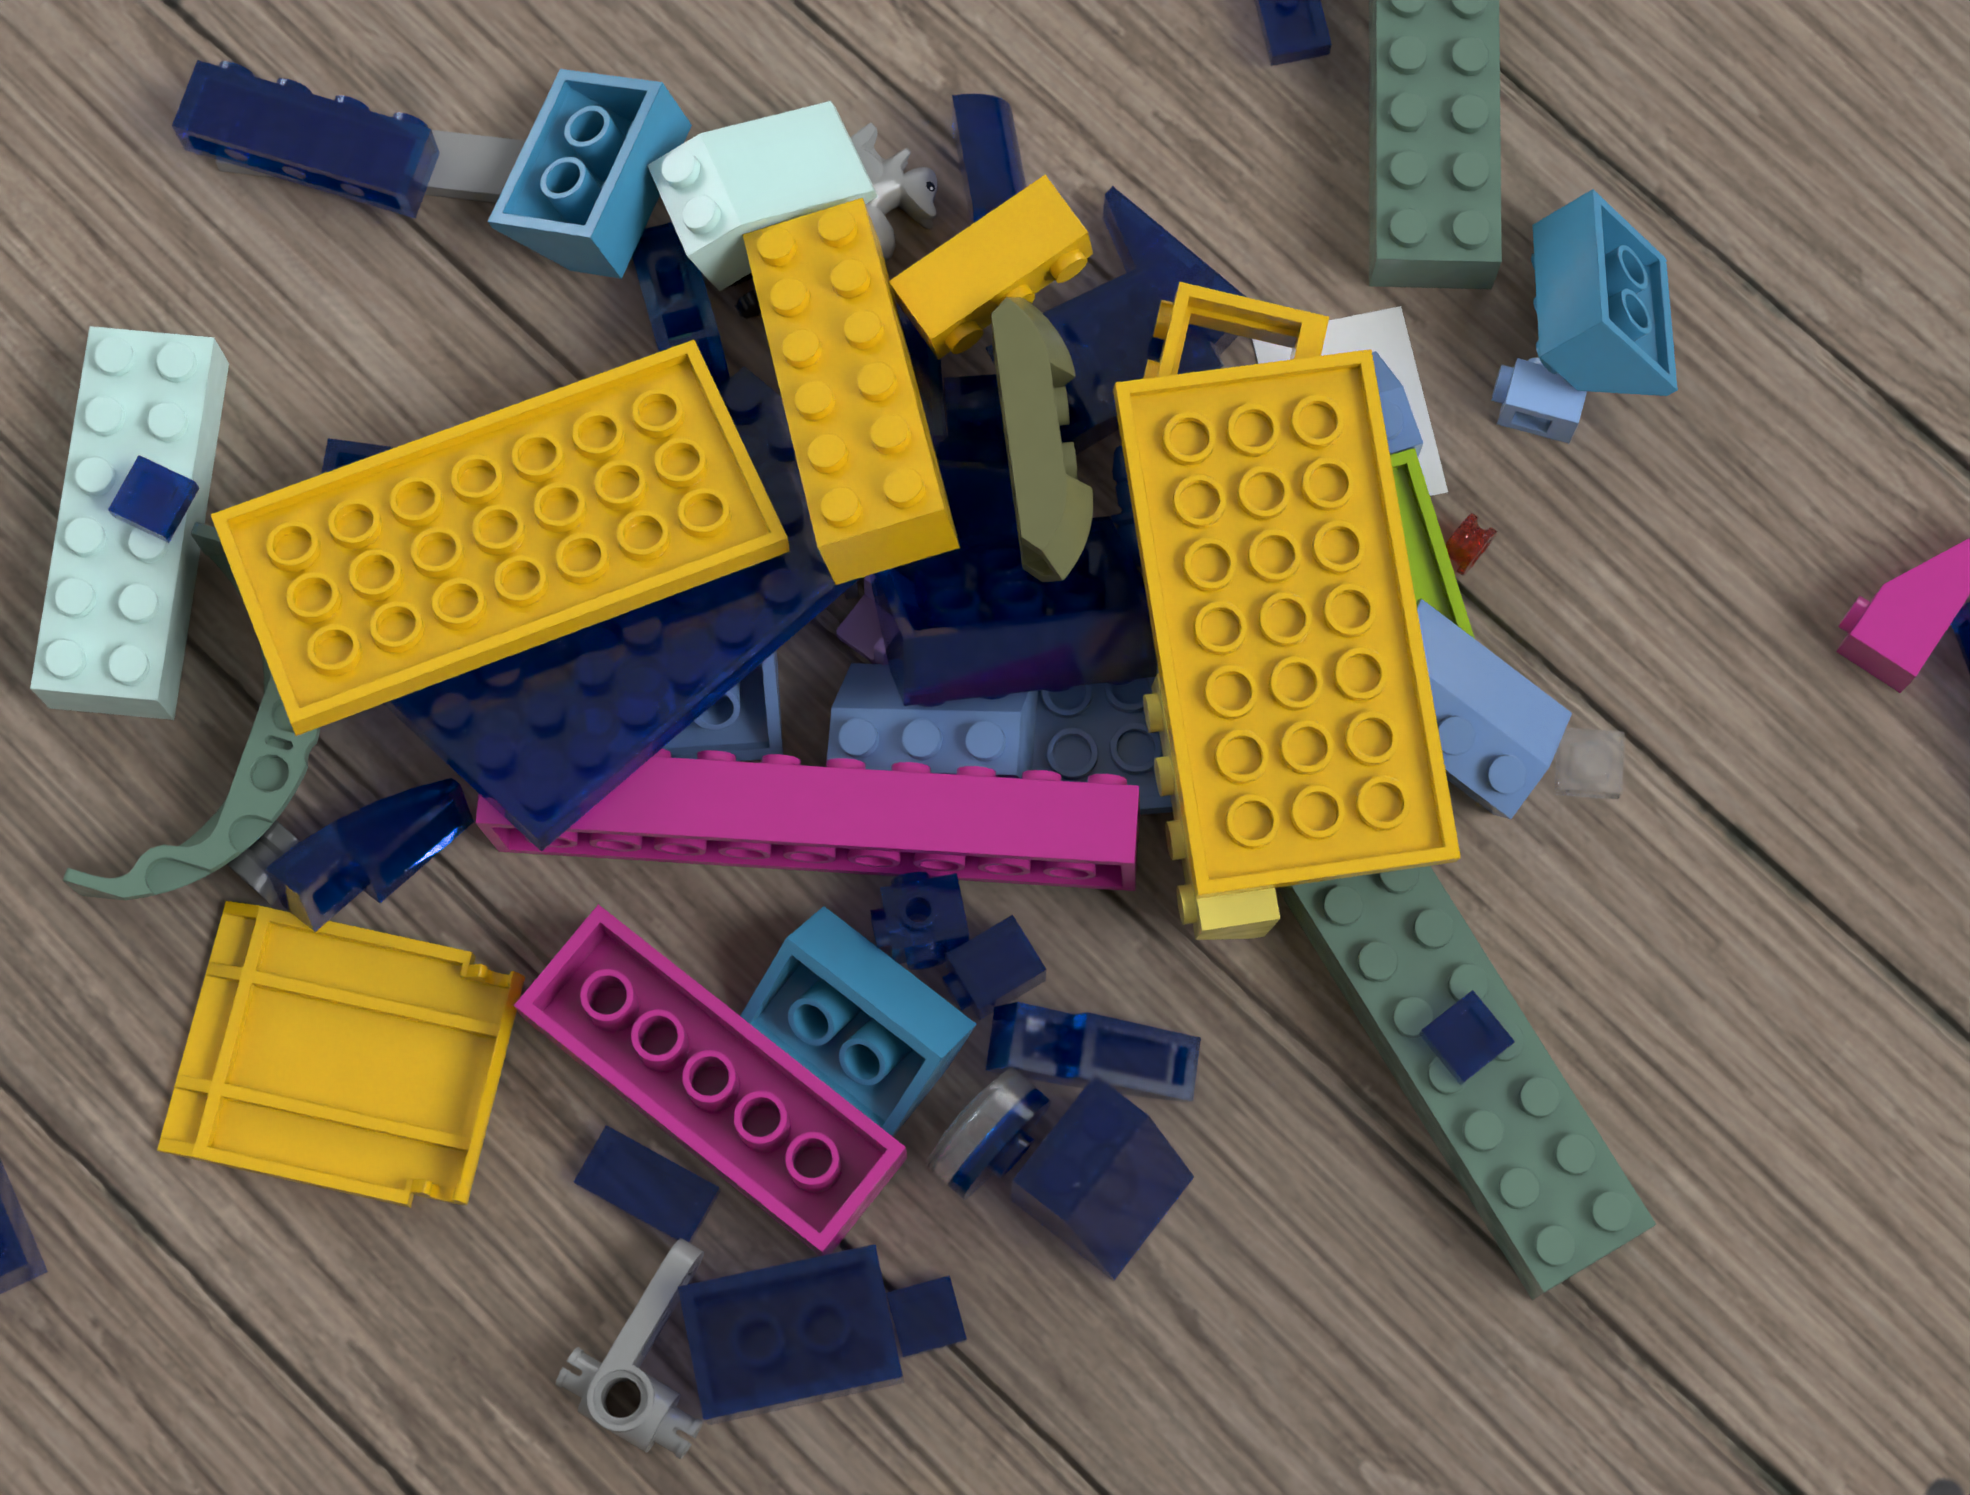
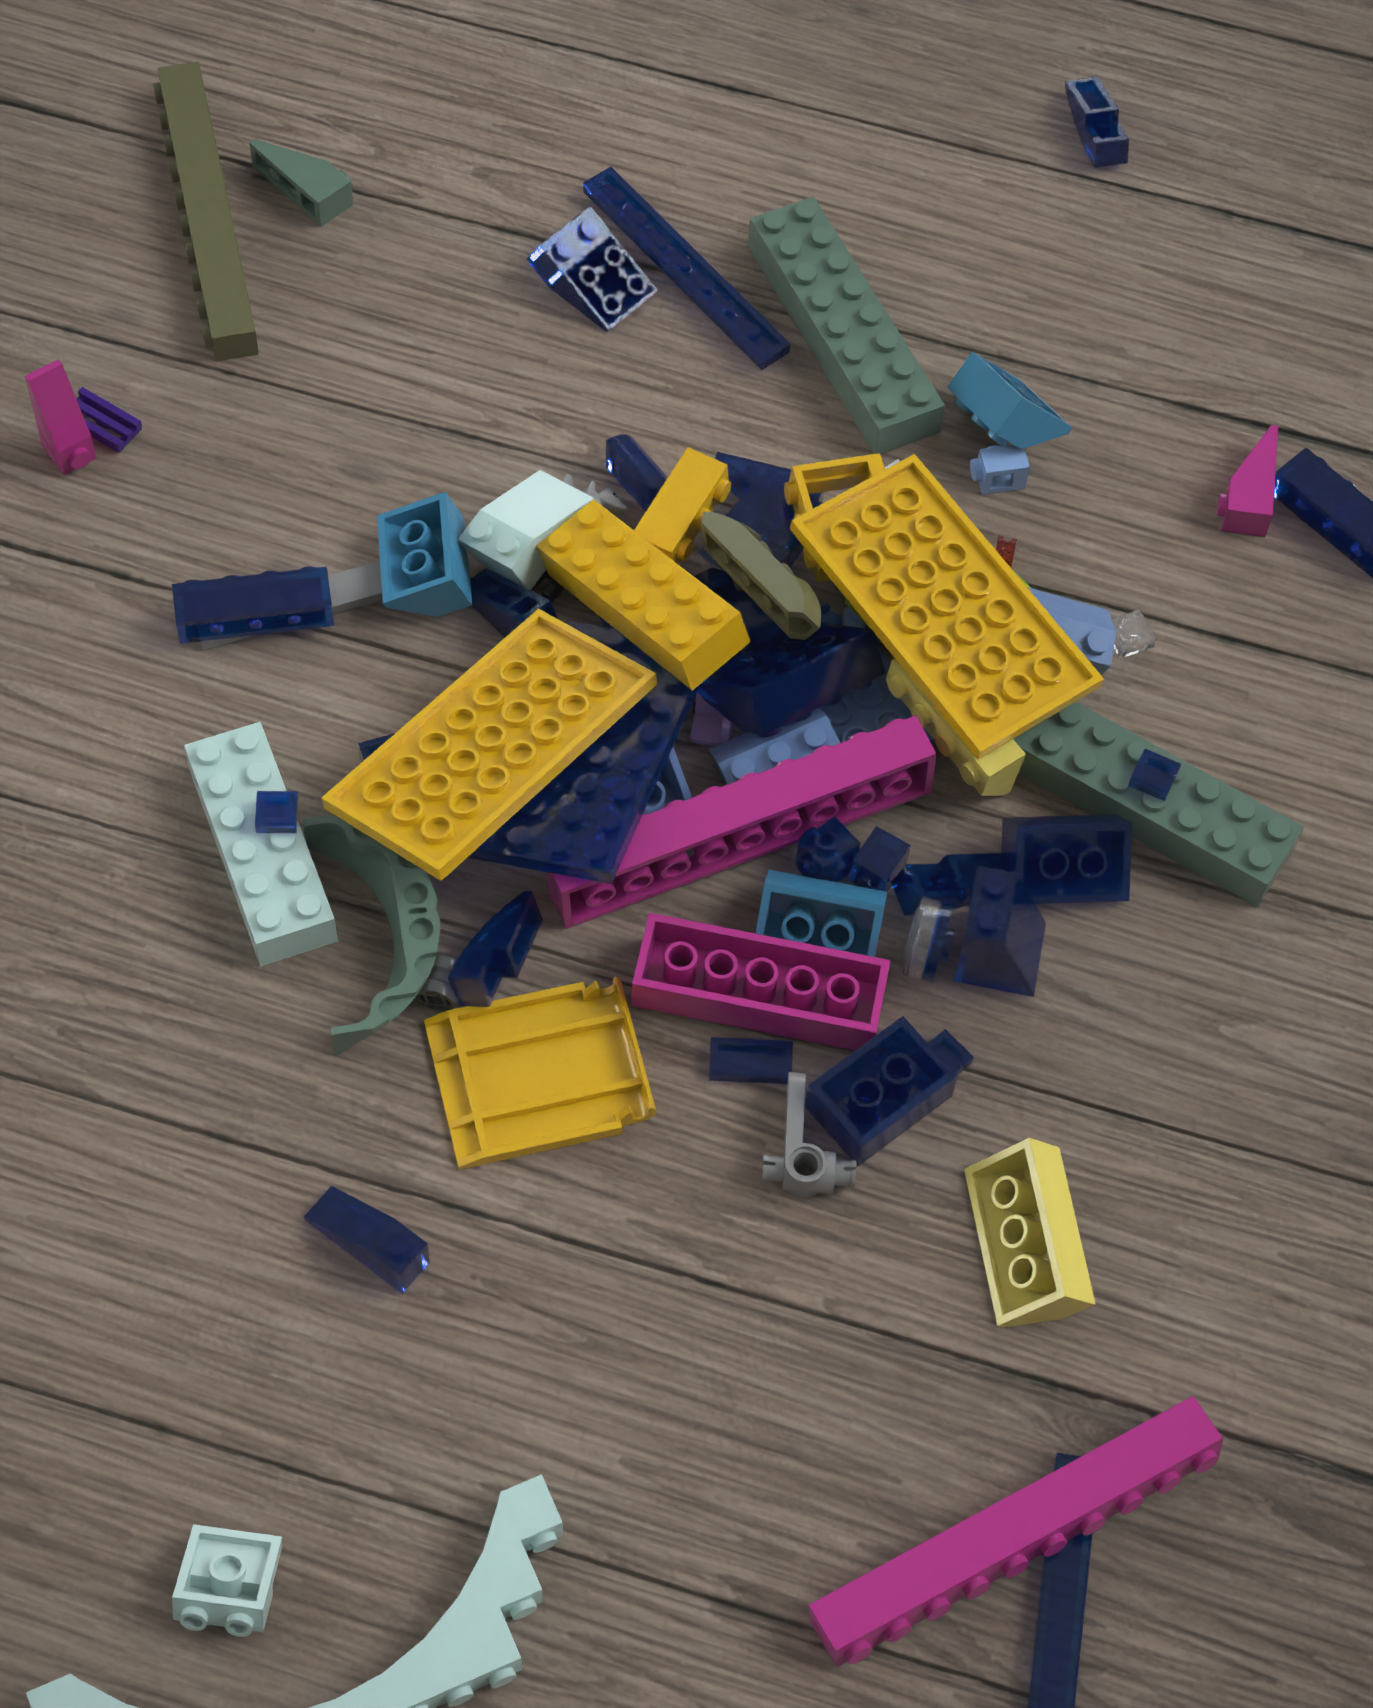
camera: 30 degrees left, 15 degrees down
none -> clear blue slope [1001,814,1132,905]

